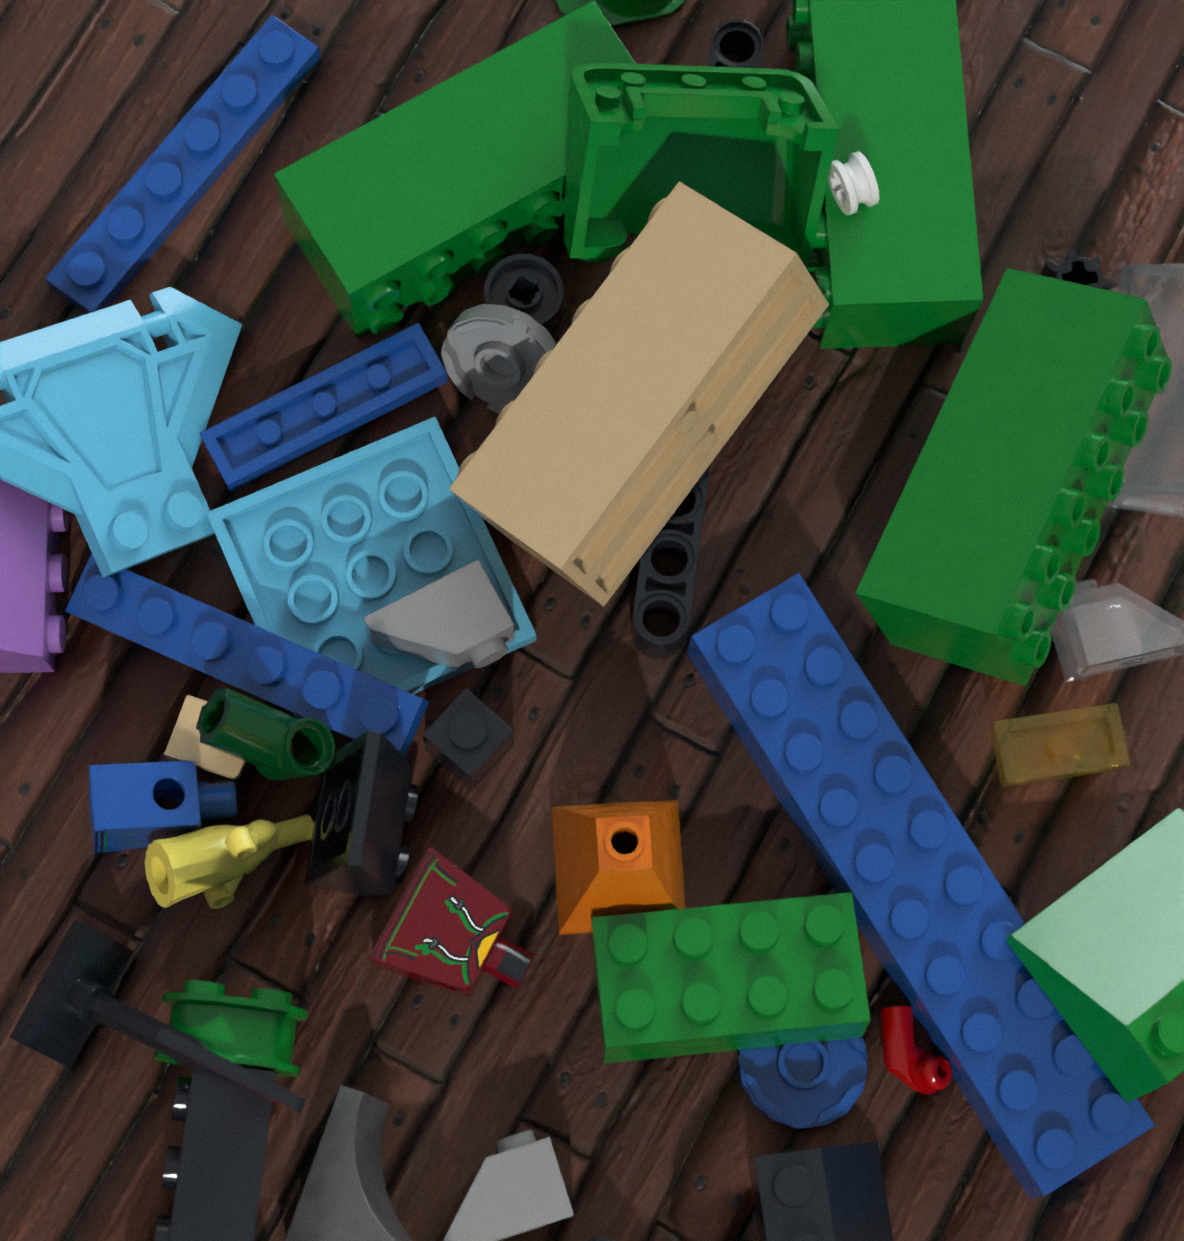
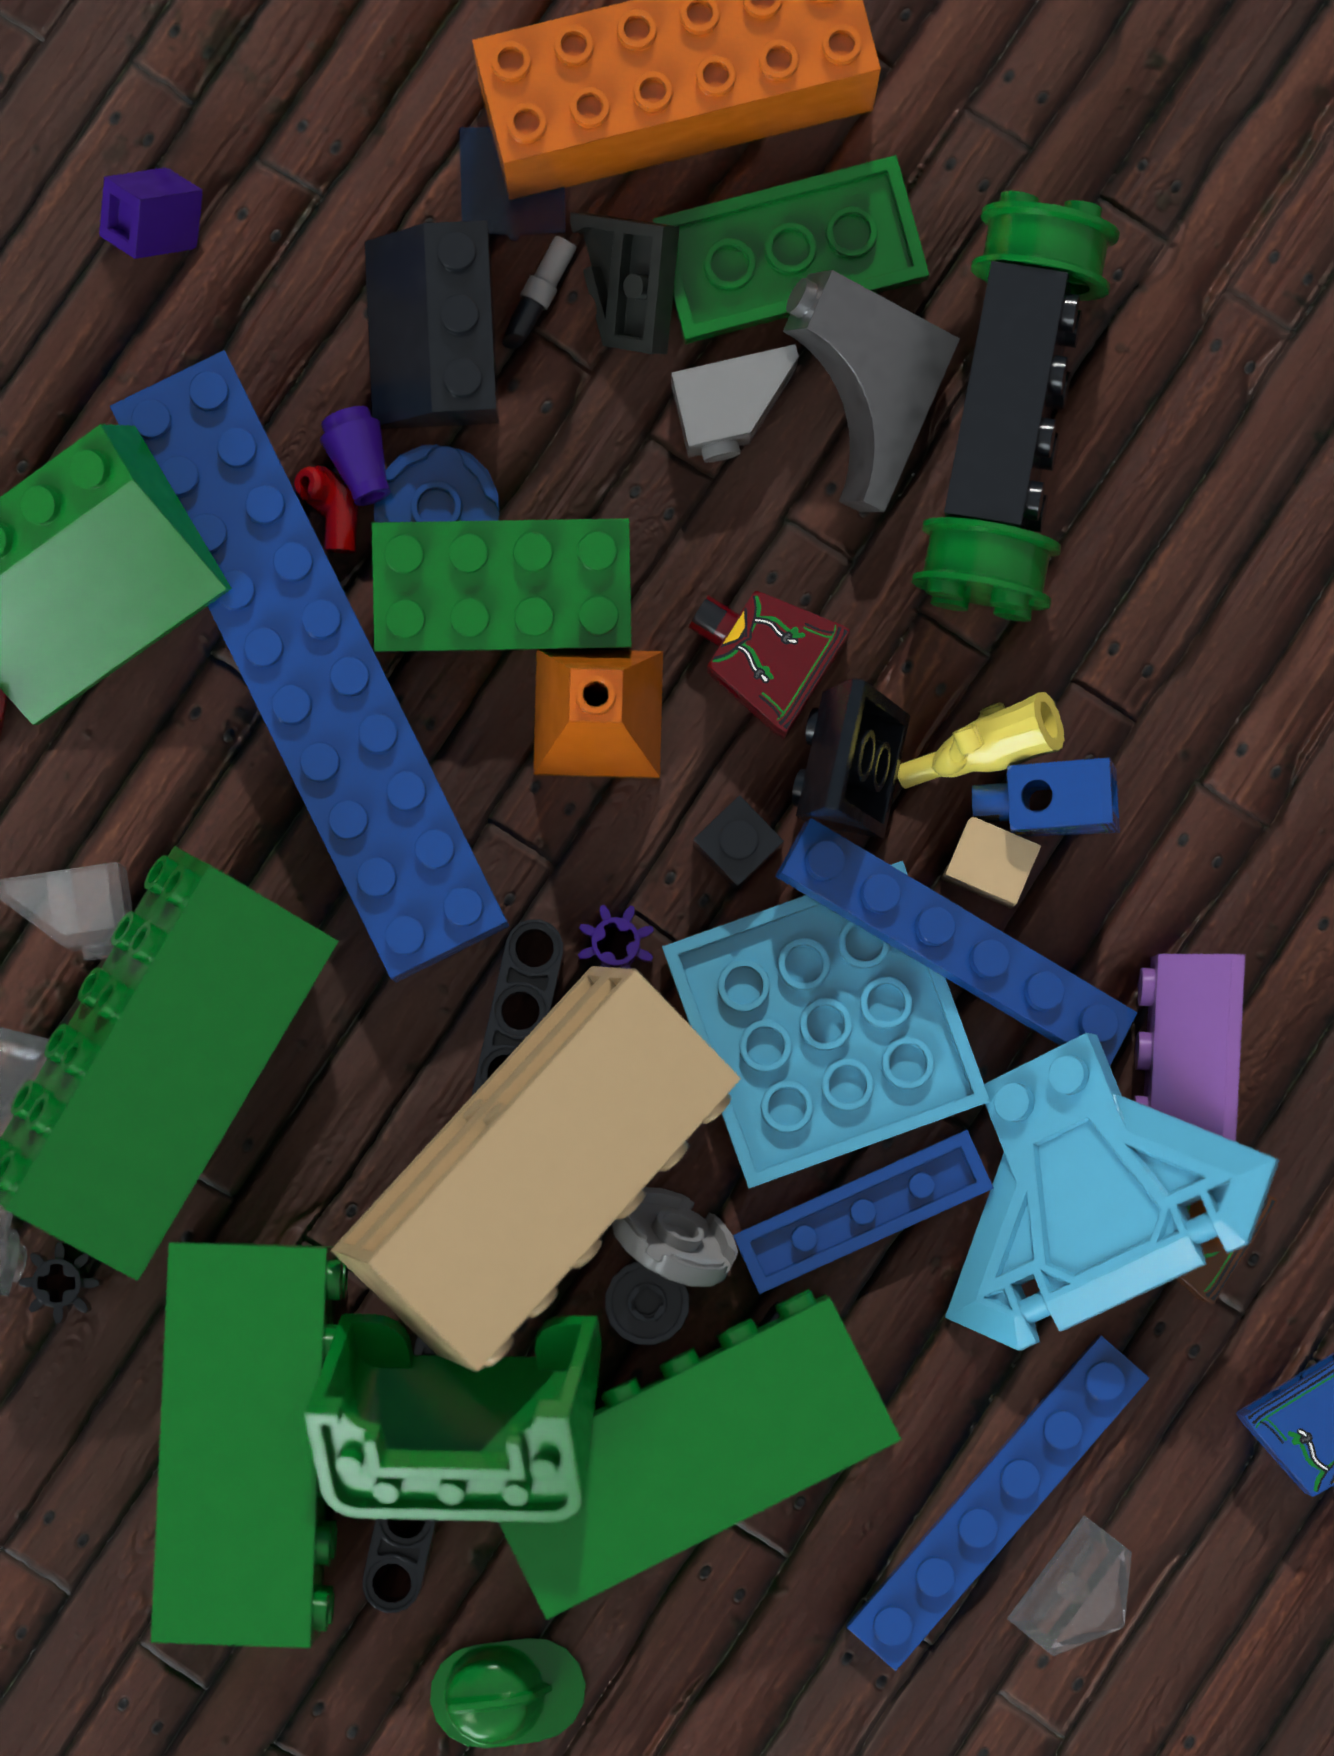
camera: 170 degrees left, 10 degrees up
black piece [10,919,307,1113] -> none
dark green piece [196,688,335,781] -> none
light grey slope [364,559,514,669] -> none
white bush [828,151,880,215] -> none
clear yellow plate [990,703,1130,788] -> none
none -> dark purple cone [320,406,391,506]
none -> dark purple gear [578,905,654,969]
none -> clear slope [1007,1516,1132,1656]

